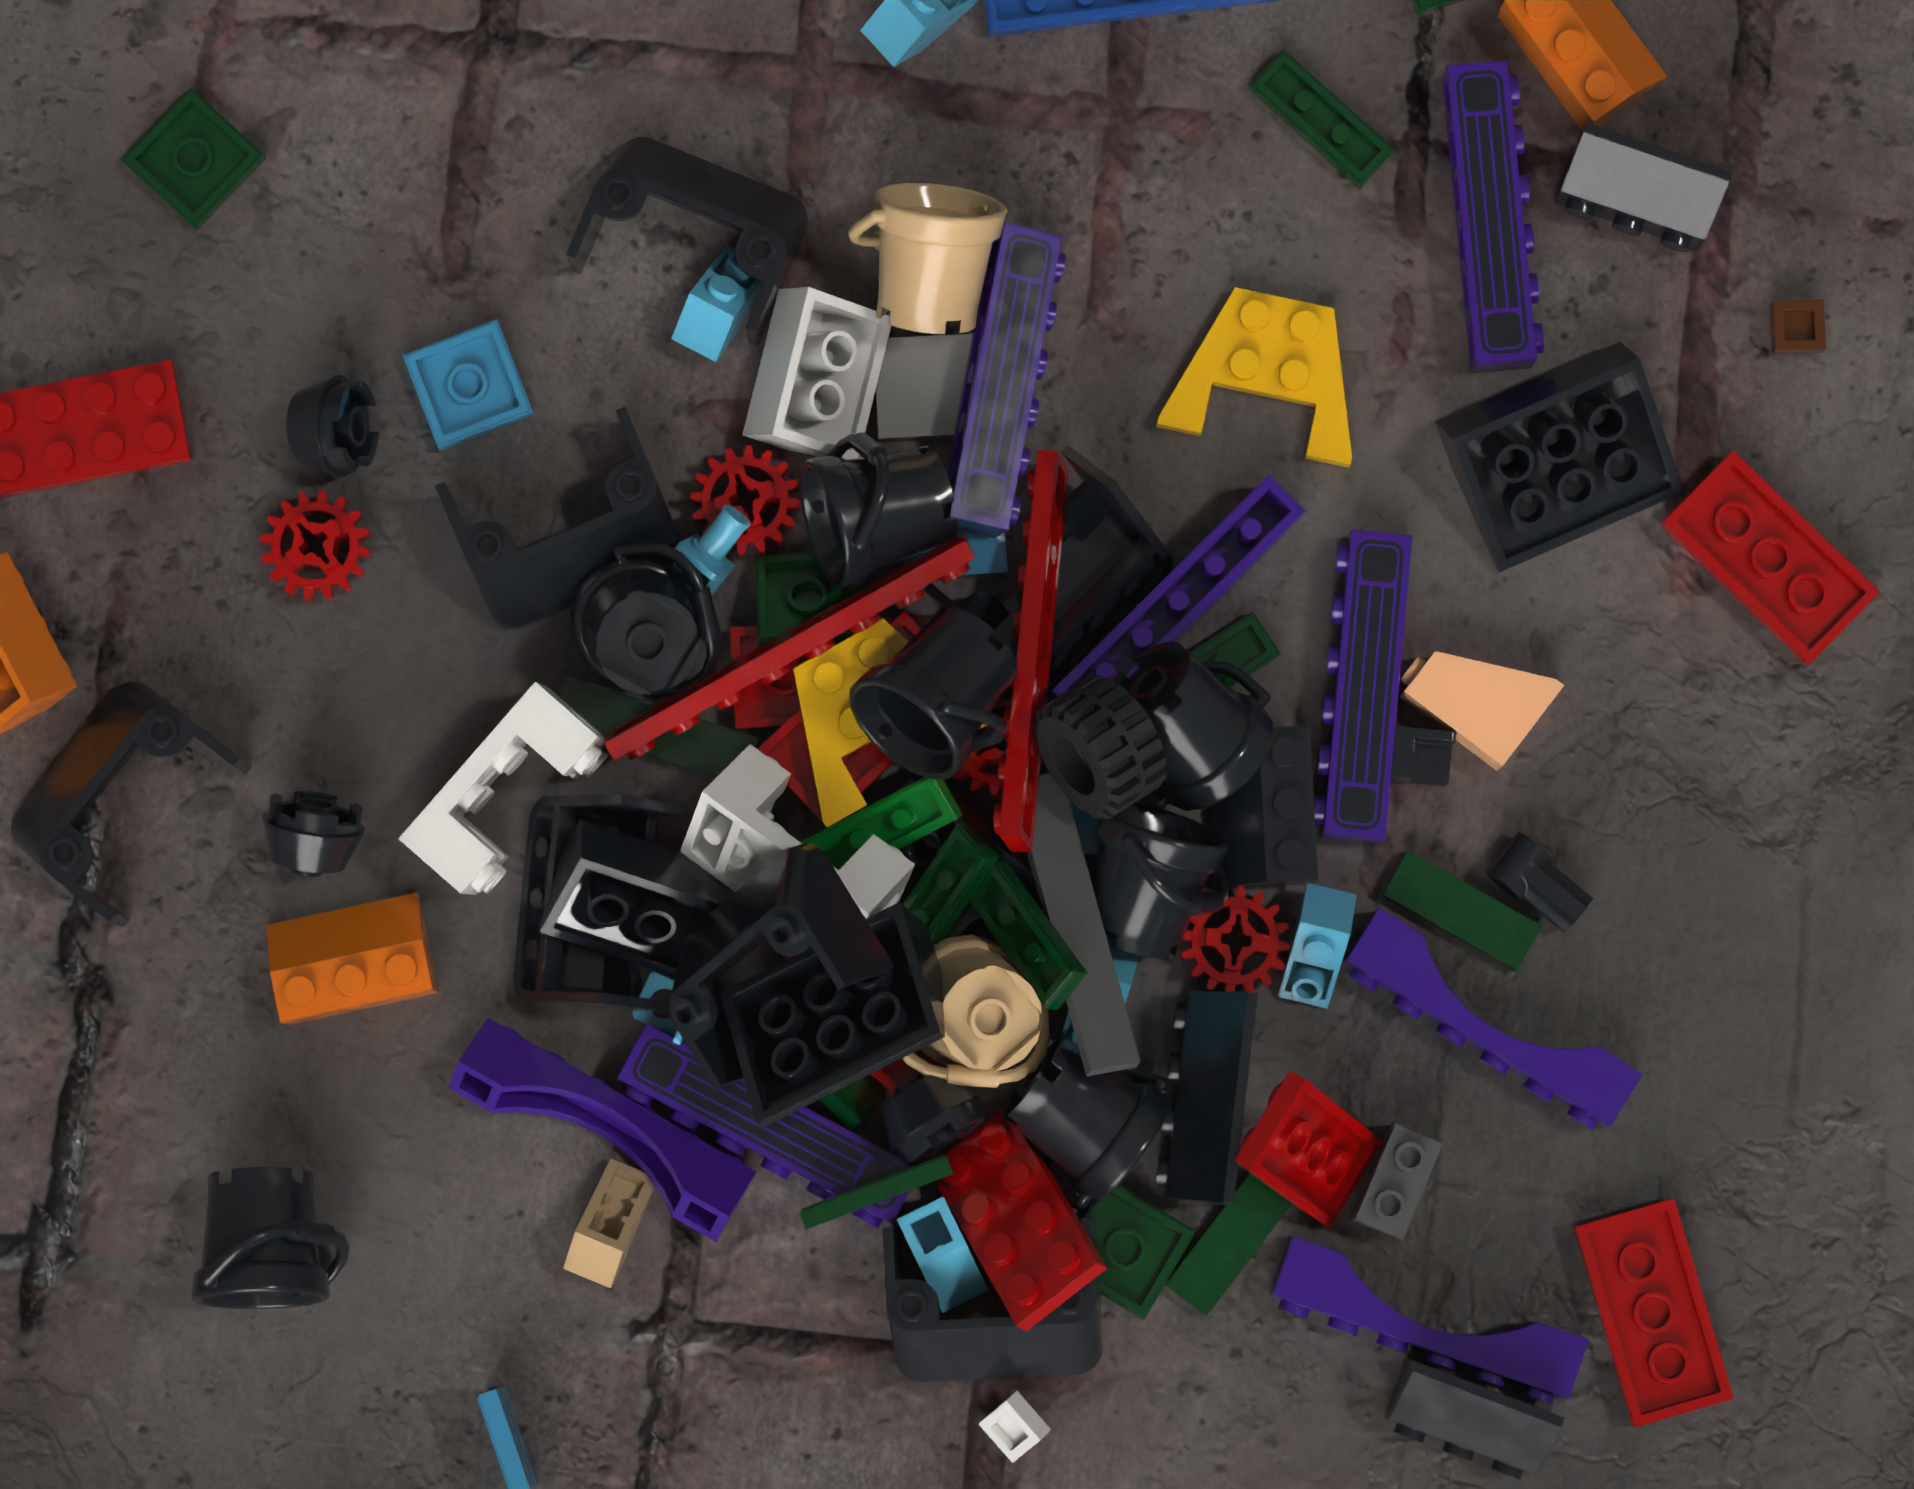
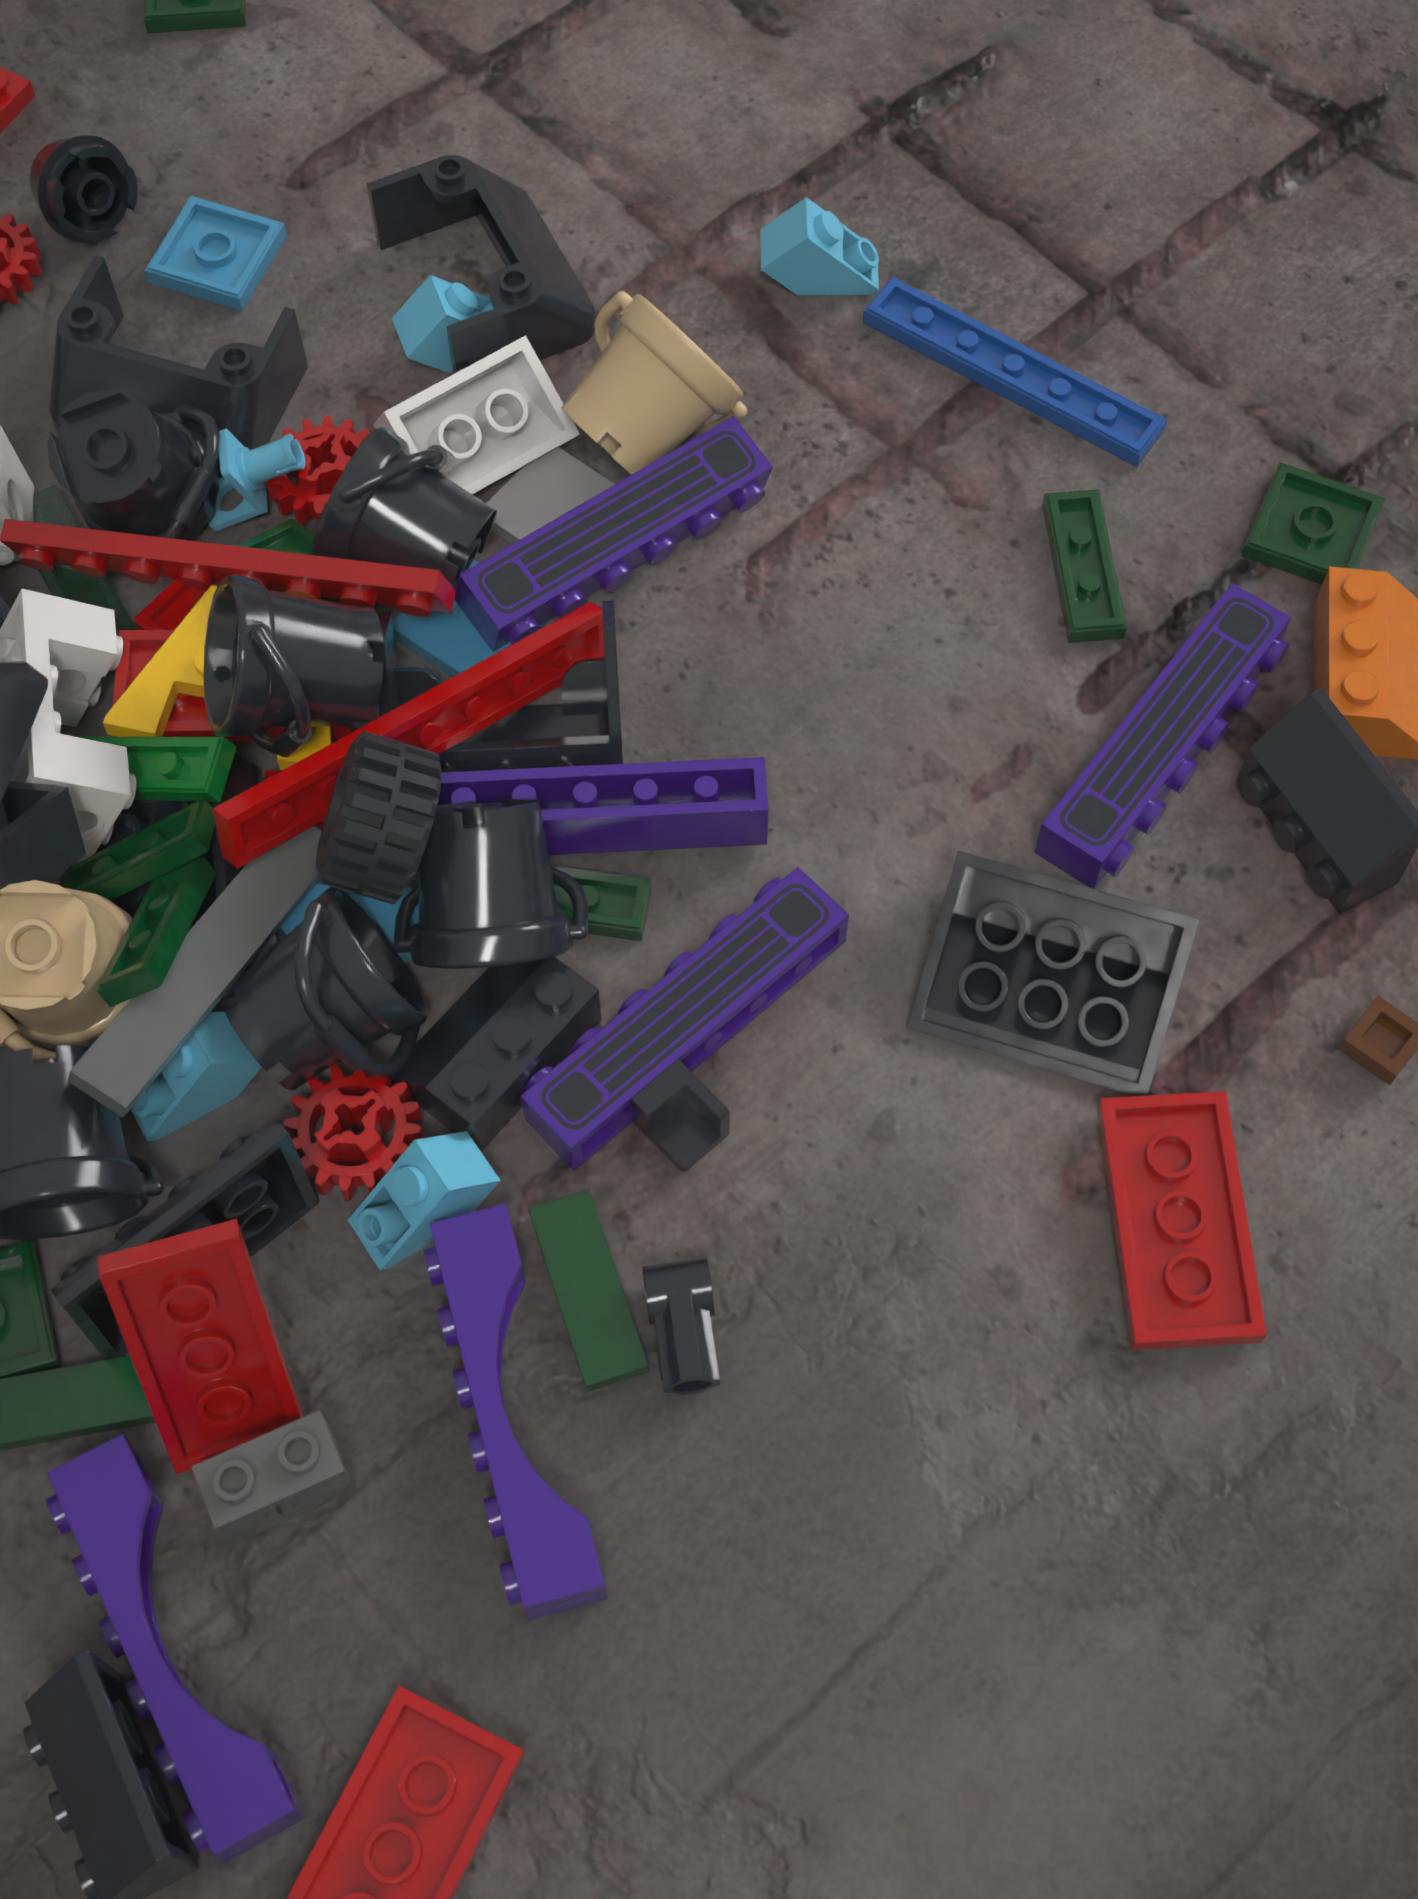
camera: 45 degrees right, 20 degrees down
yellow wing [1156,287,1352,468] -> none
light nougat slope [1400,651,1564,771] -> none

